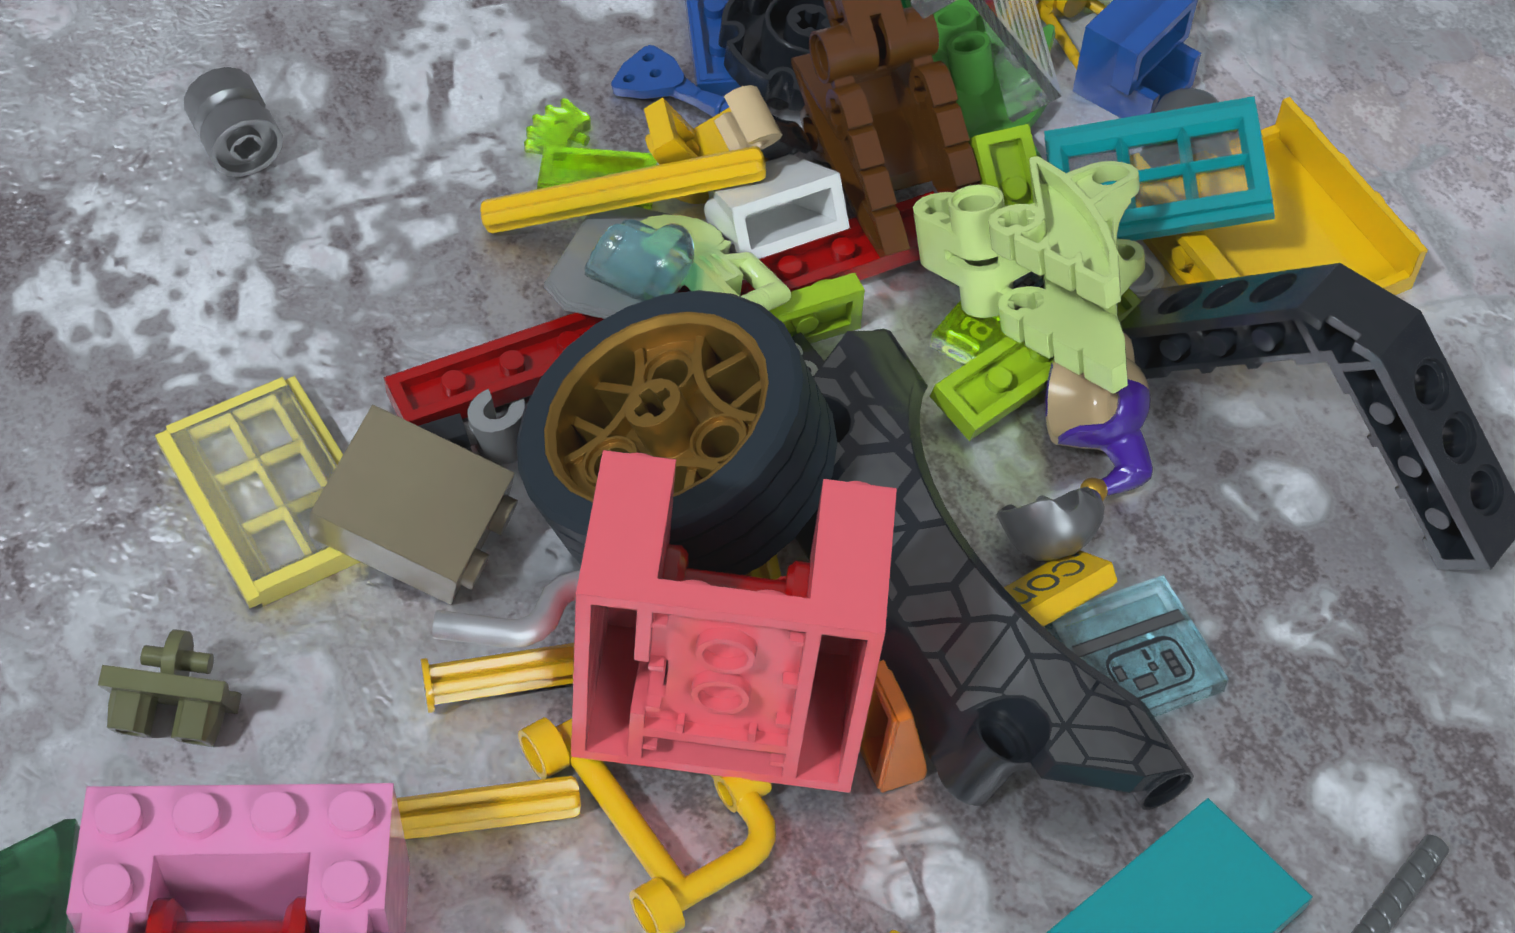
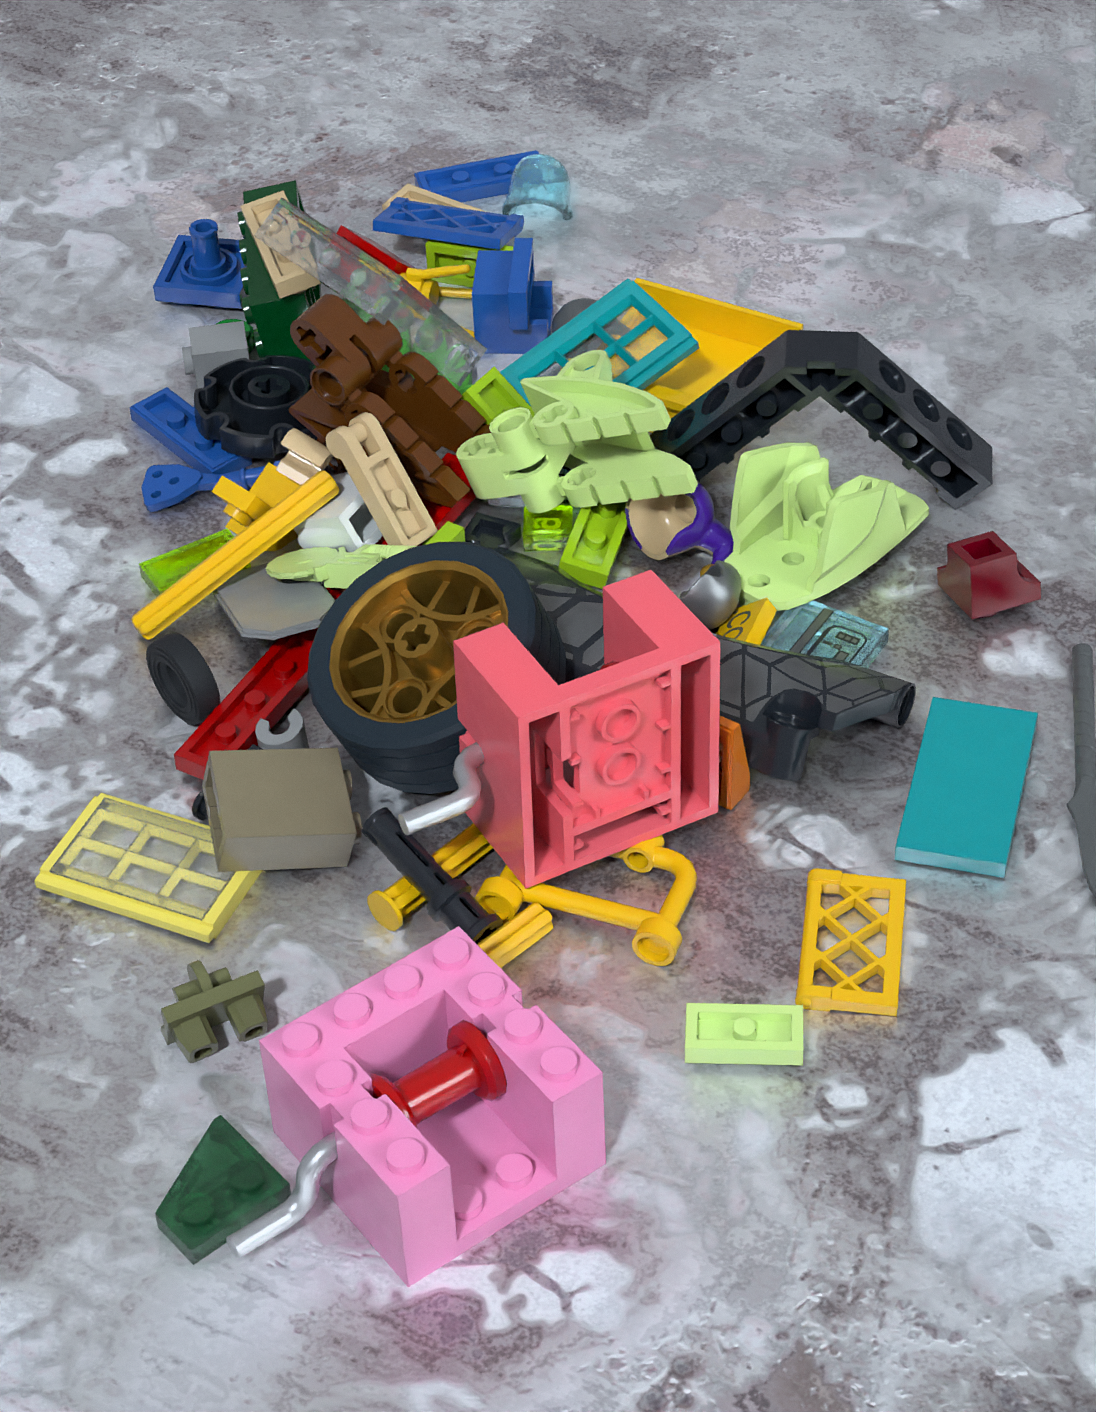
camera: 30 degrees left, 10 degrees down
clear neon green piece [524,98,591,159] -> none
clear light blue hair [584,219,694,302] -> none
none -> black tyre [146,632,221,725]
none -> tan plate [326,412,438,546]
none -> black pin [361,807,503,944]
none -> black tile [464,512,522,549]
none -> yellowish green piece [724,442,929,611]
none -> dark red brick [937,531,1041,619]

